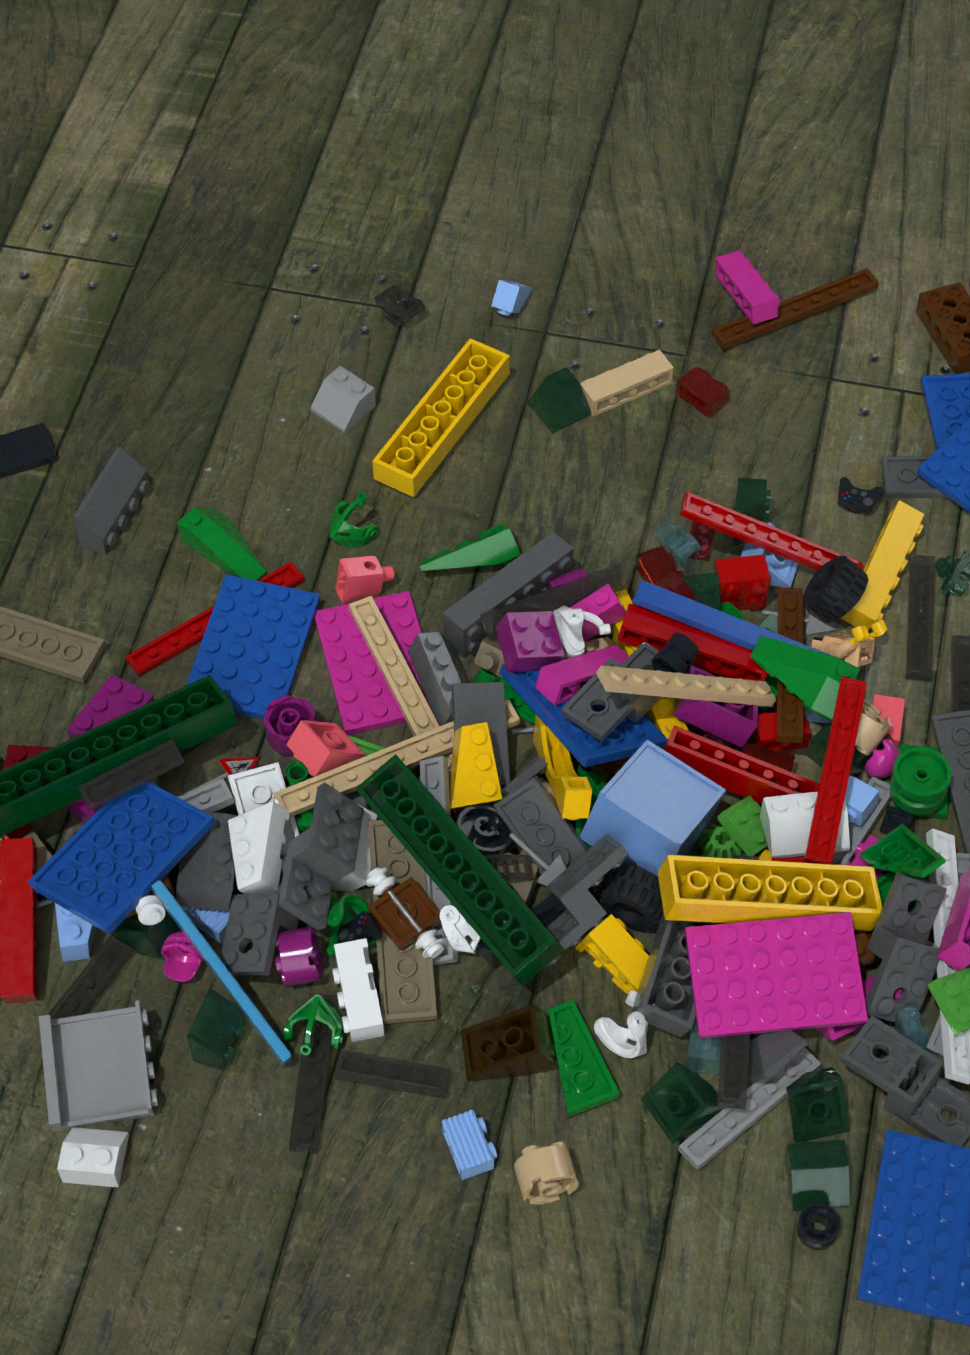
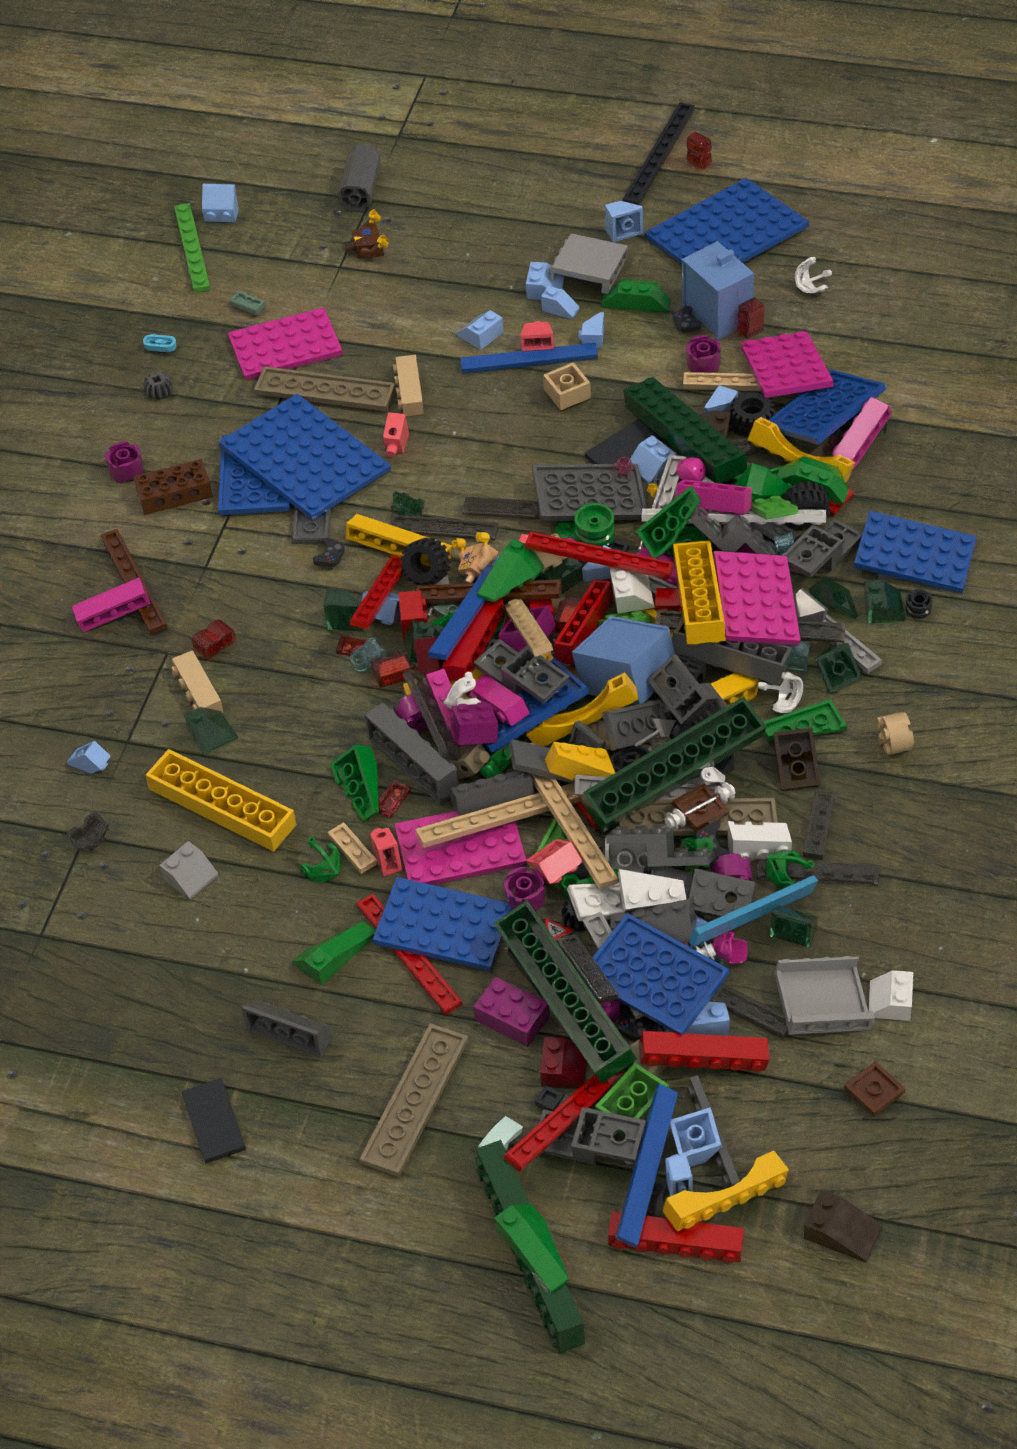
camera: 85 degrees left, 5 degrees down
light blue brick [442,1110,497,1180] -> none
black wheel [651,633,699,673] -> none
none -> tan plate [327,822,377,874]
none -> clear red tile [378,780,411,818]

